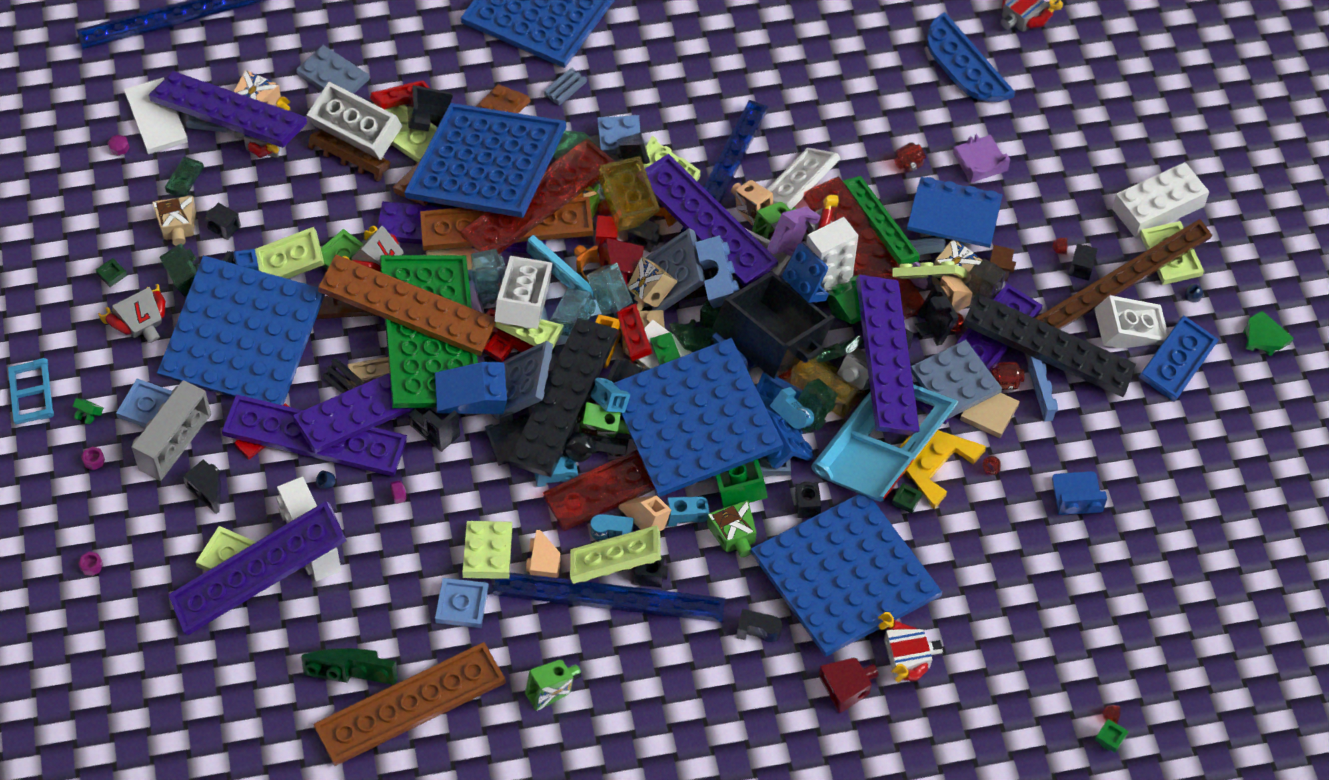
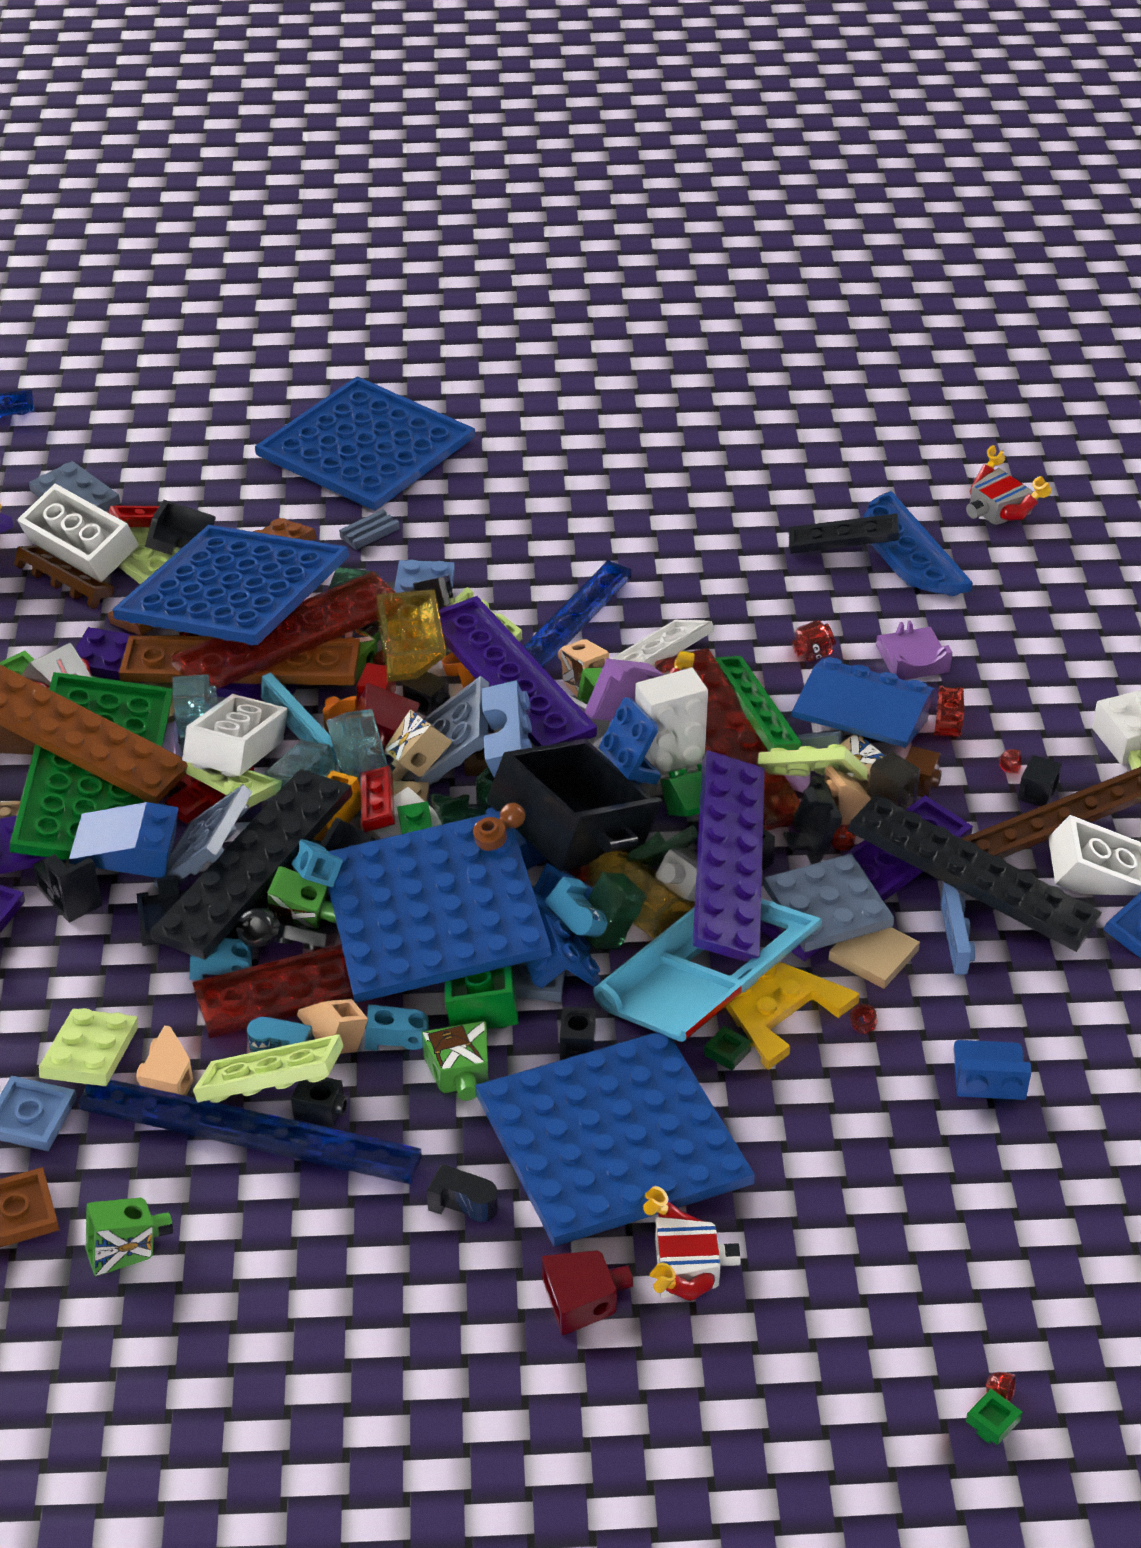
camera: 10 degrees right, 15 degrees down
clear red head [991,362,1025,390] -> none
none -> dark orange plate [473,803,525,851]
none -> black plate [789,513,900,554]
none -> clear red leg [934,685,964,737]

